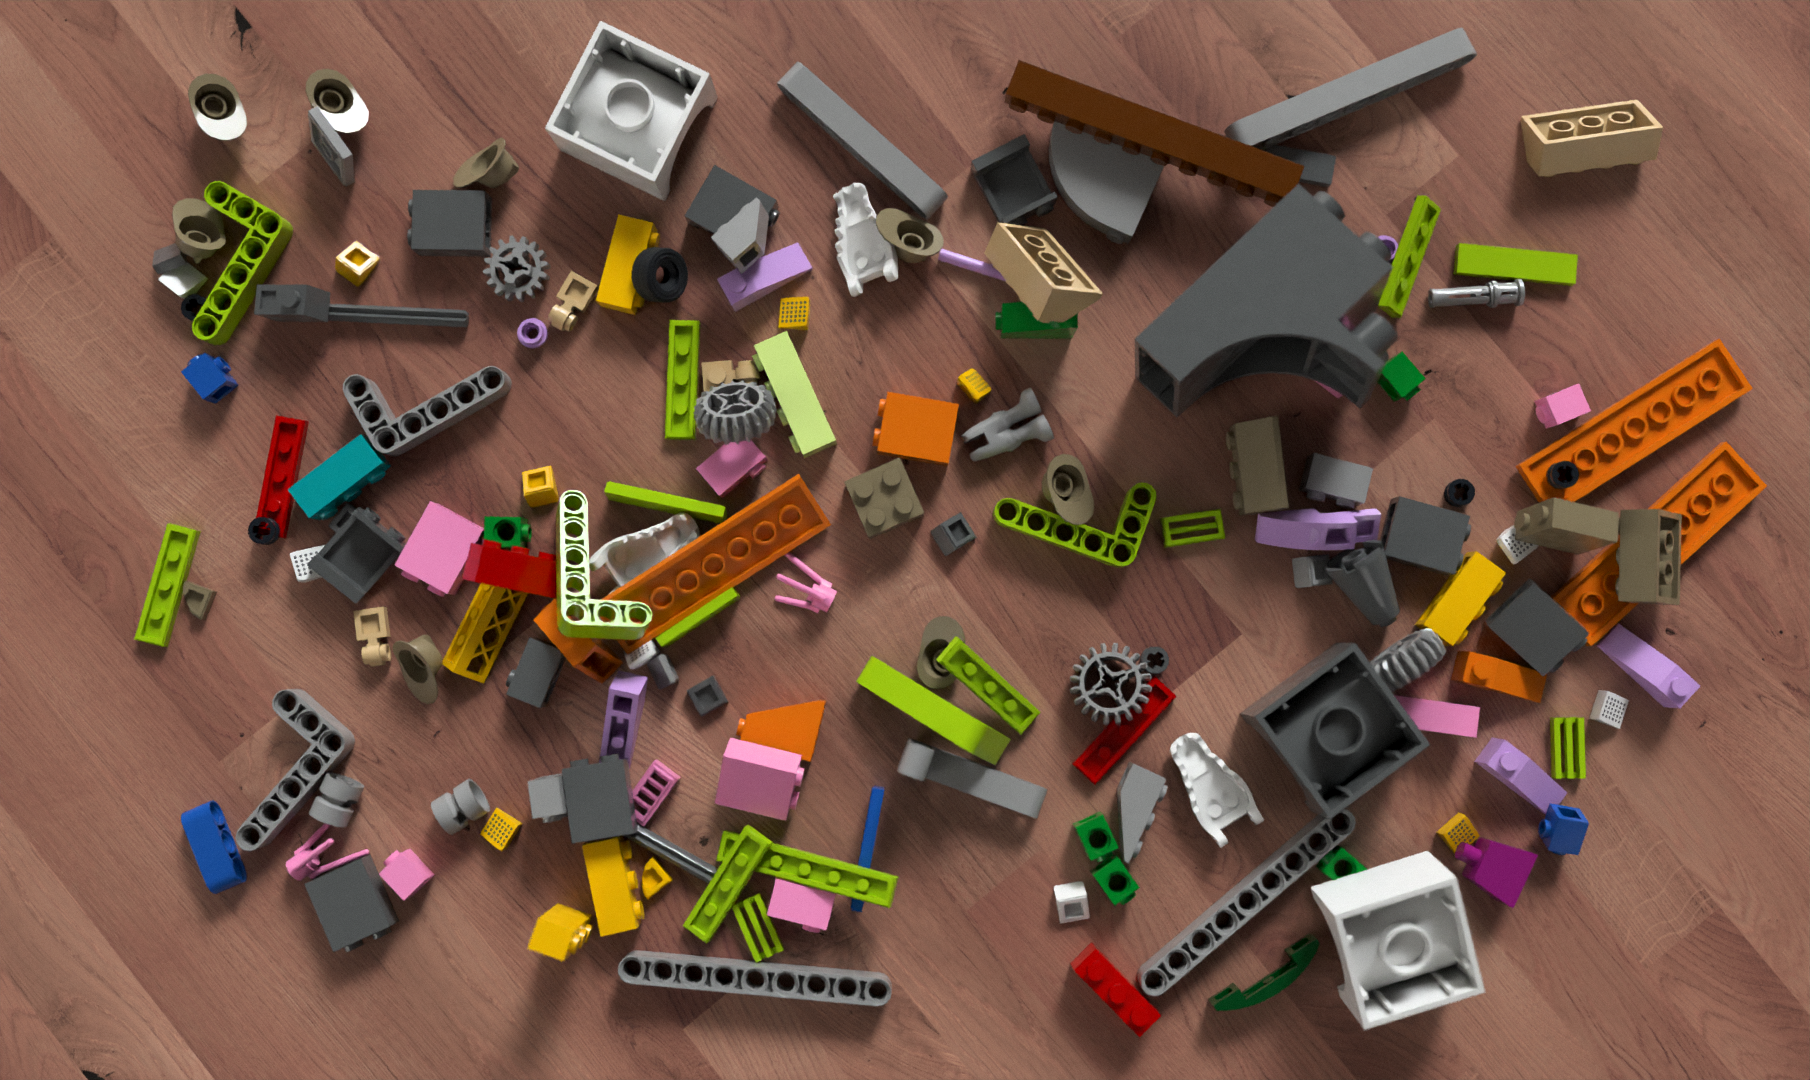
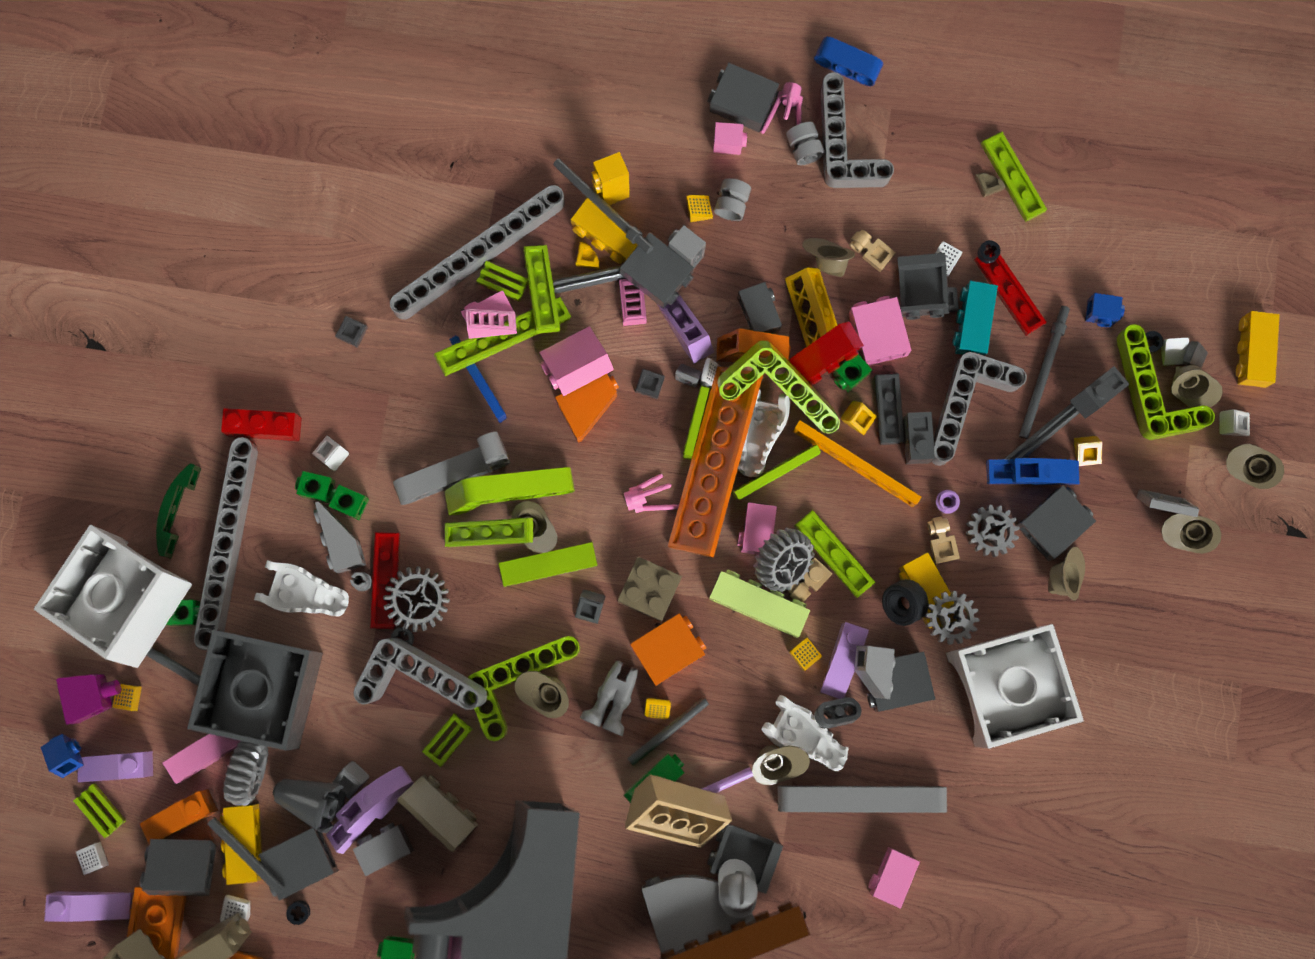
camera: 135 degrees right, 5 degrees down
none -> dark grey bar [146,647,201,686]
none -> dark grey bar [207,817,285,895]
none -> flat silver tile [335,316,368,348]
none -> light grey pin [350,572,372,591]
none -> light grey beam [354,637,487,710]
none -> bright pink slope [466,309,517,339]
none -> lime tile [499,542,598,587]
none -> dark grey bar [553,159,654,254]
none -> dark grey bar [628,697,709,766]
none -> light grey piece [718,859,758,919]
none -> light orange tile [793,420,921,507]
none -> dark grey plate [814,697,862,728]
none -> bright pink brick [868,847,920,909]
none -> dark grey tile [874,373,905,445]
none -> dark grey brick [903,412,935,464]
none -> light grey gear [924,591,980,645]
none -> blue slope [986,458,1080,485]
none -> dark grey bar [1019,306,1070,439]
none -> white slope [1220,409,1250,436]
none -> yellow brick [1236,311,1280,388]

